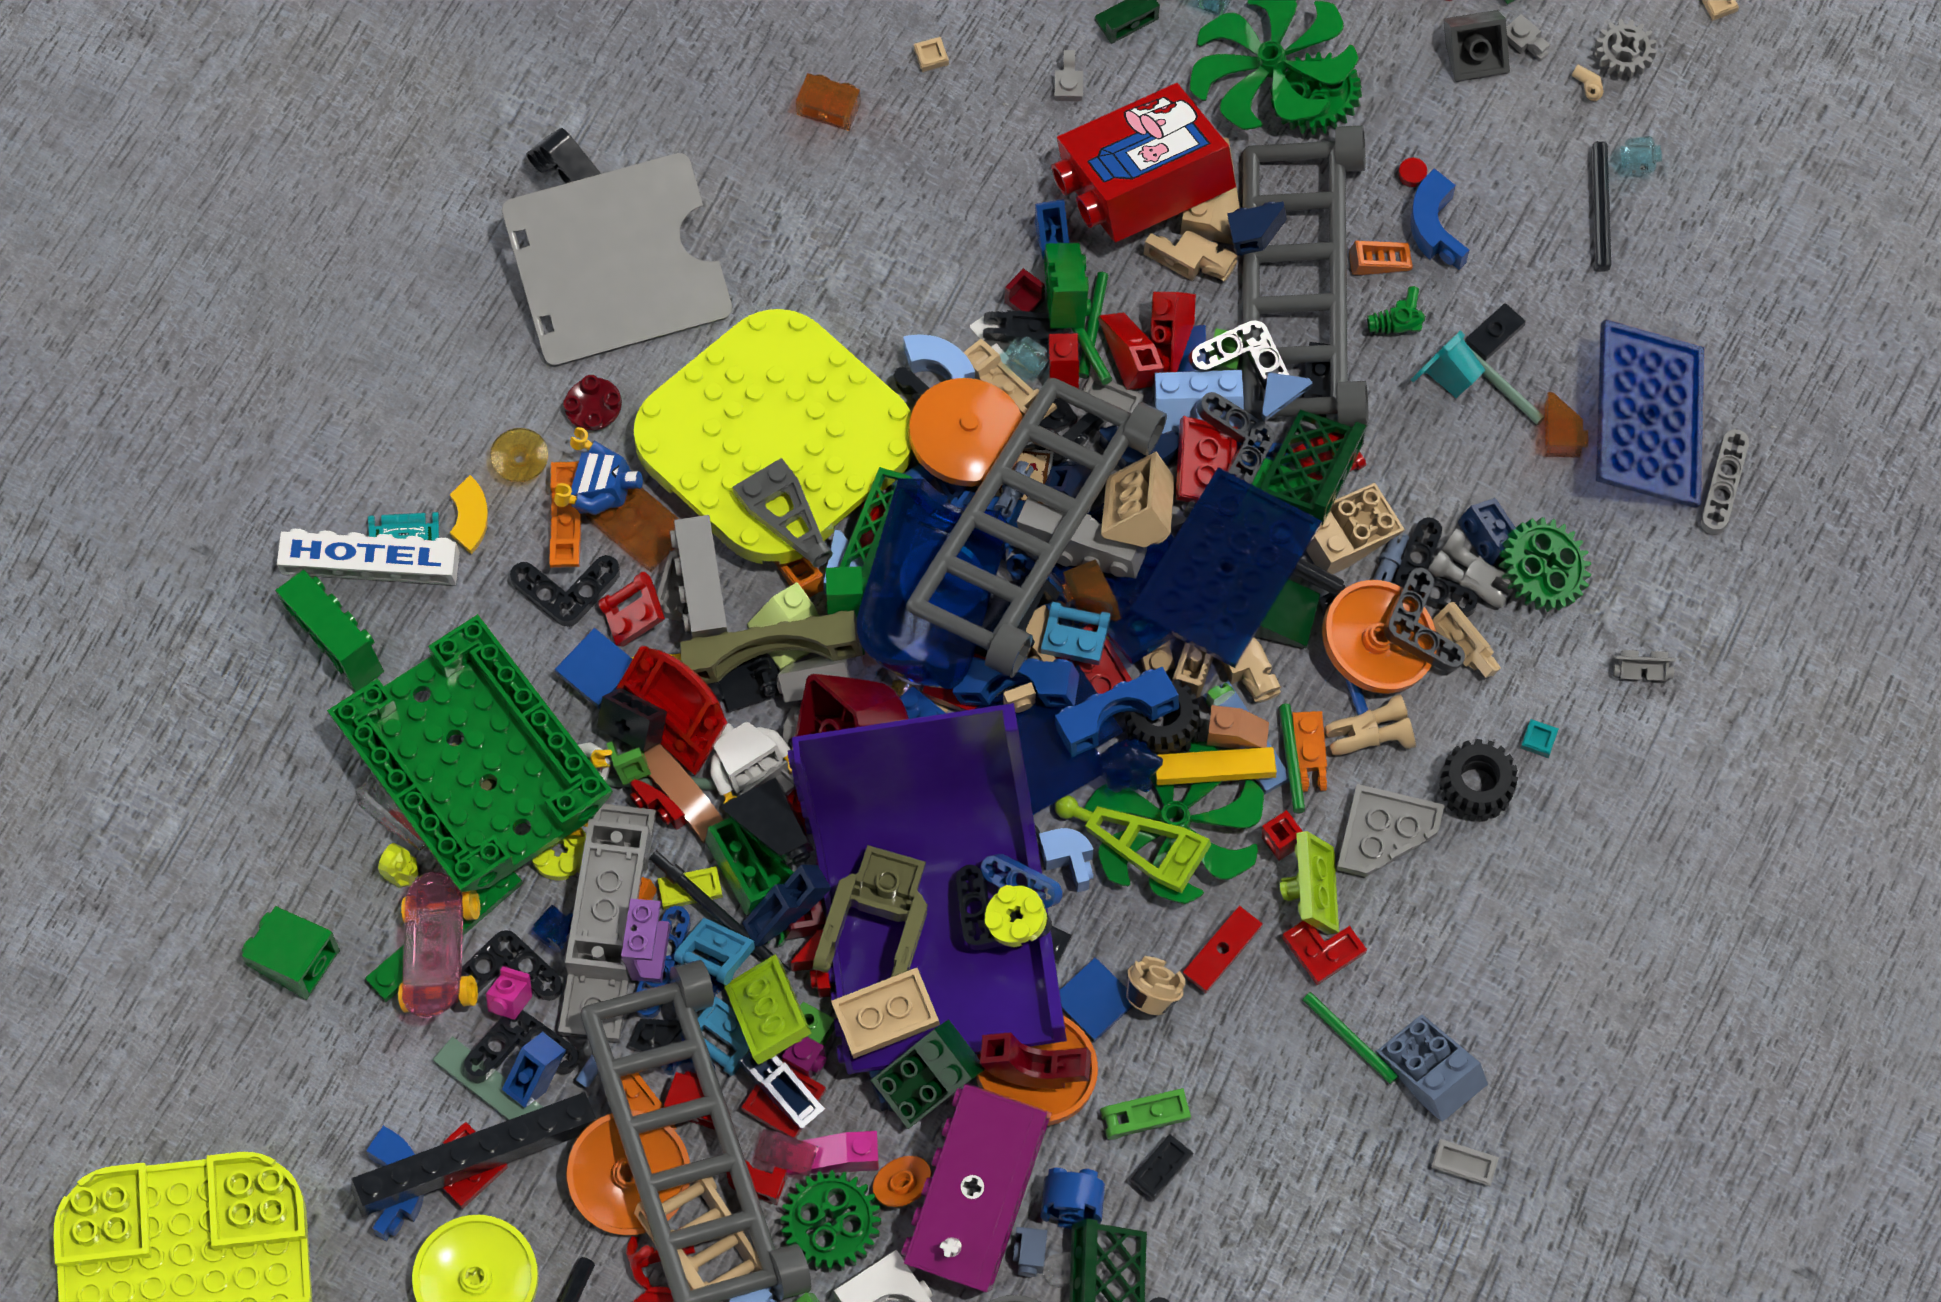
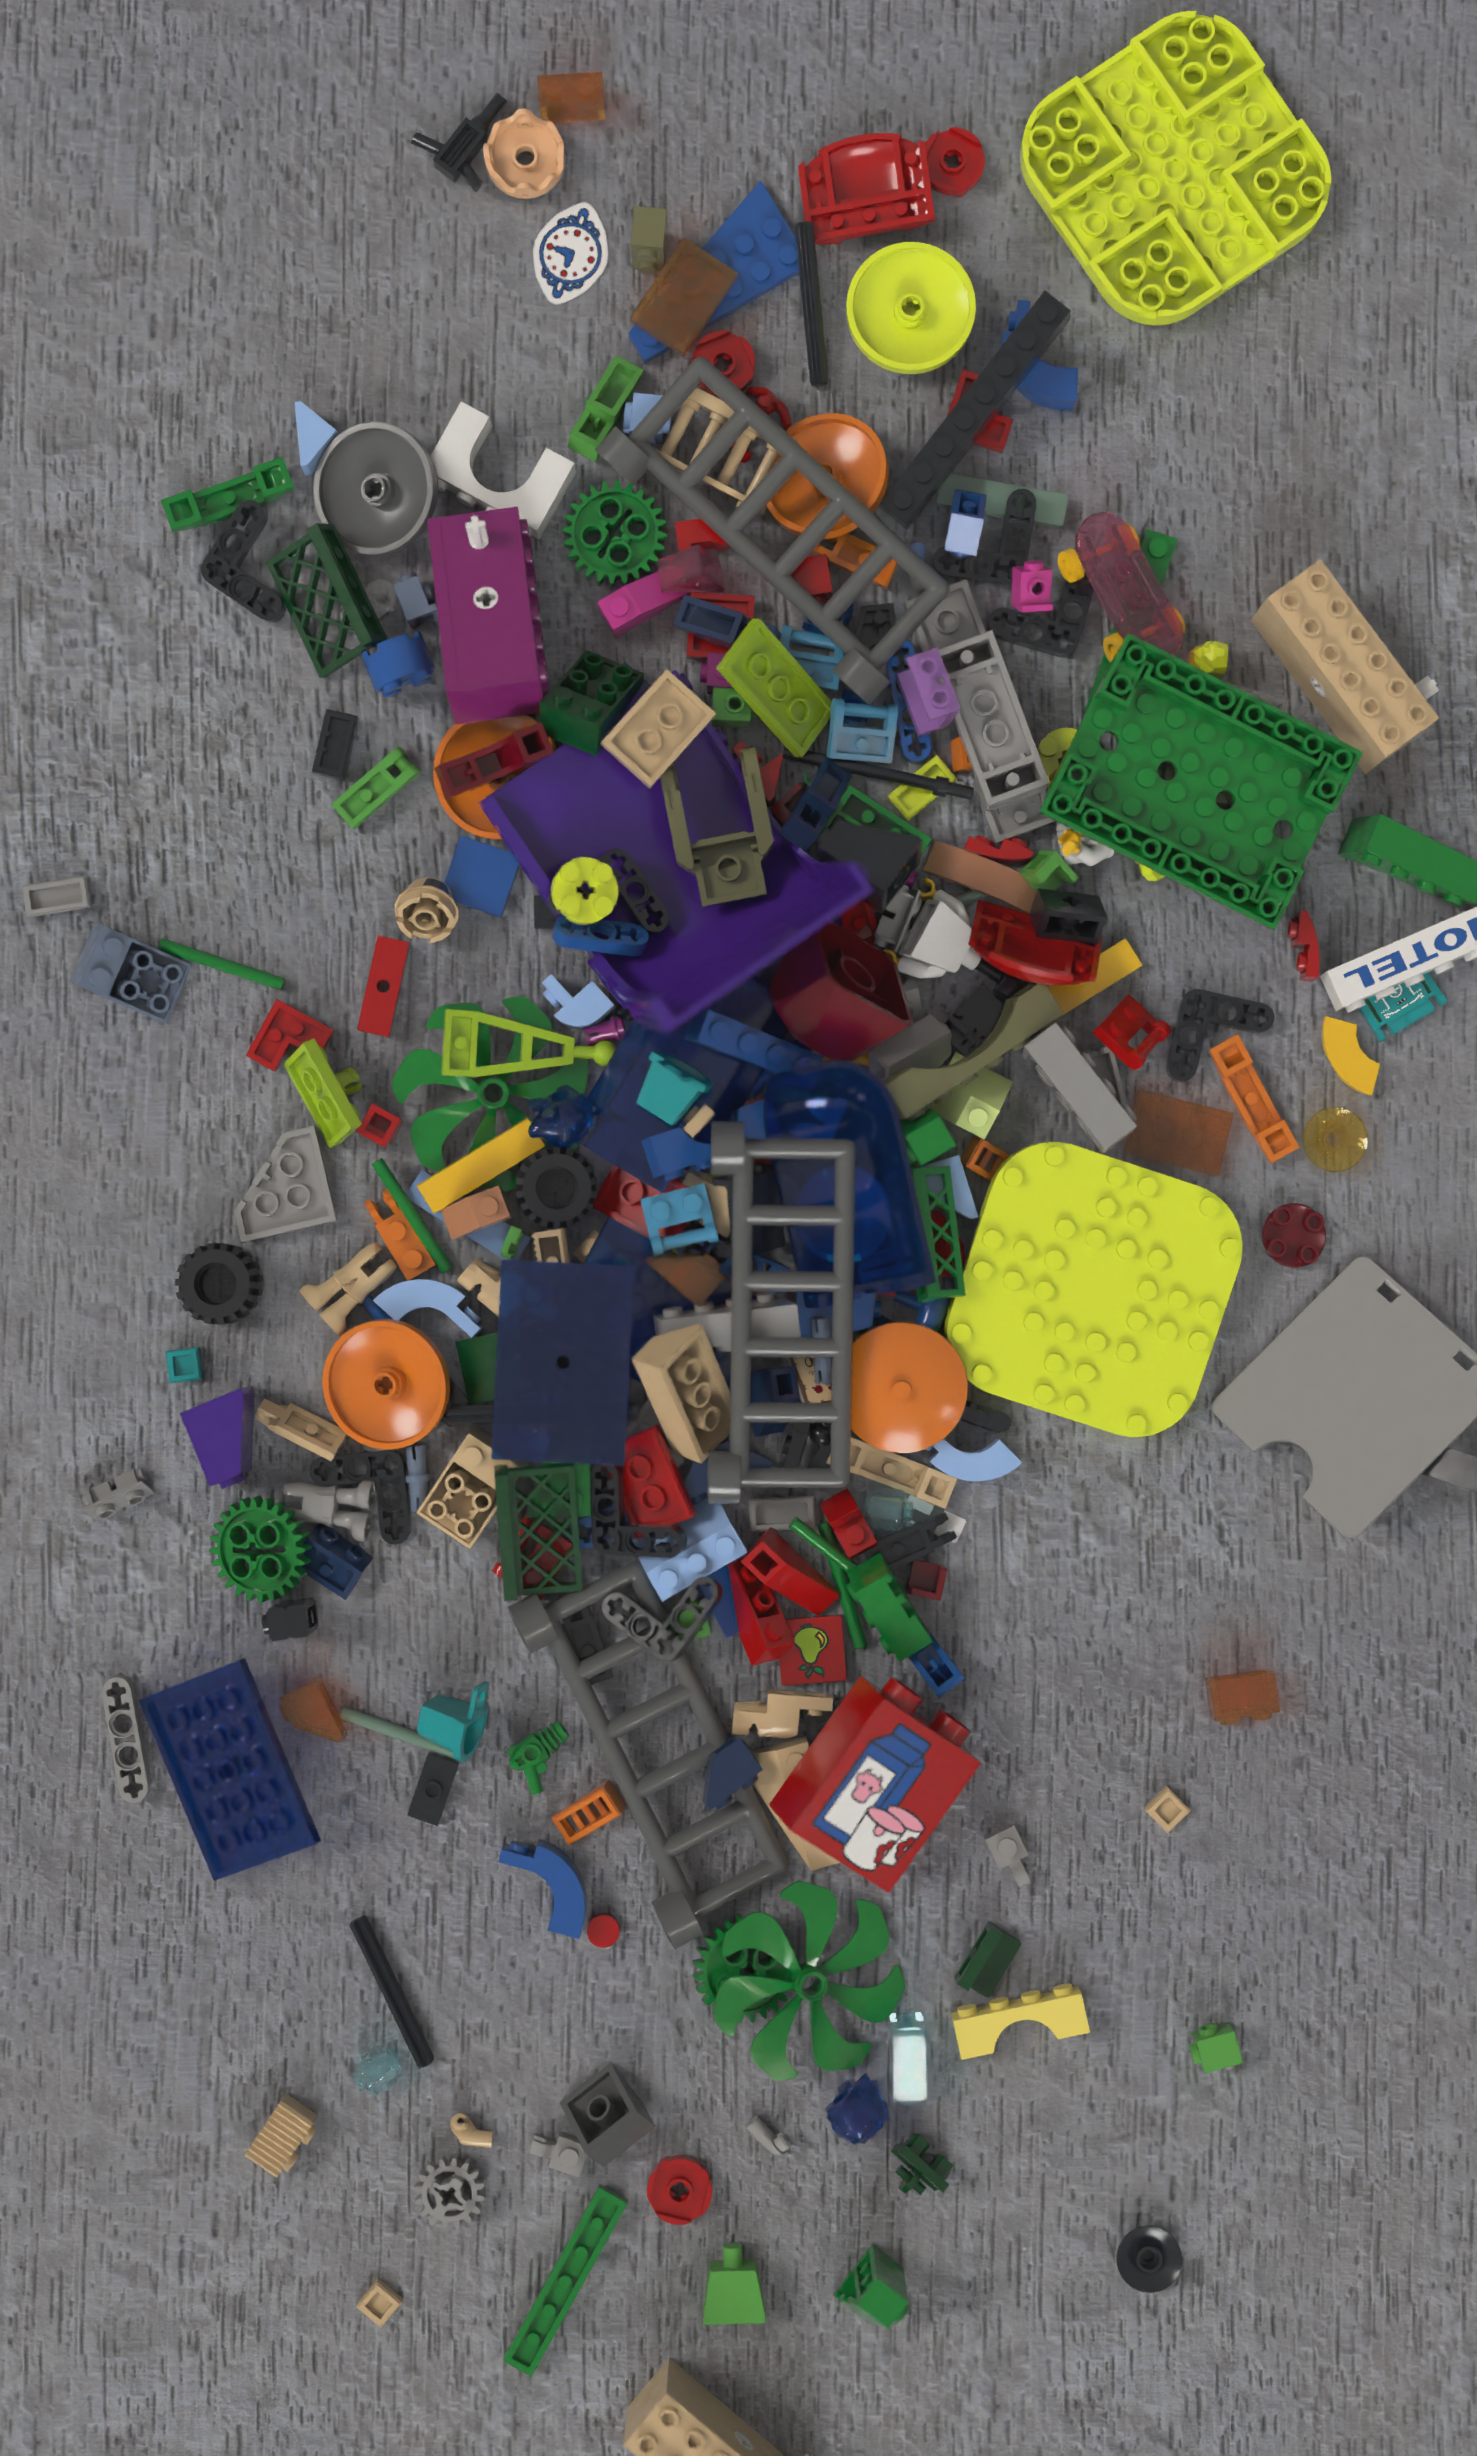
camera: 155 degrees right, 20 degrees up
green slope [242,906,340,1000] -> none
clear blue piece [531,905,573,952] -> none
blue torso [554,427,643,515] -> none
blue tile [555,628,633,709] -> none
dark grey plate [733,458,833,567] -> none
orange dish [873,1156,932,1207] -> none
blue arch [1055,667,1179,757] -> none
medium blue slope [1261,372,1313,422] -> none
black beam [1384,568,1465,672] -> none
none -> dark purple slope [180,1386,255,1489]
none -> tan brick [244,2093,318,2178]
none -> black brick [262,1597,319,1642]
none -> light blue arch [373,1279,483,1338]
none -> magenta pin [583,1015,627,1046]
none -> teal container [636,1051,713,1125]
none -> red tile [780,1614,847,1686]
none -> tan piece [1250,559,1439,775]
none -> red slope [1287,910,1320,982]

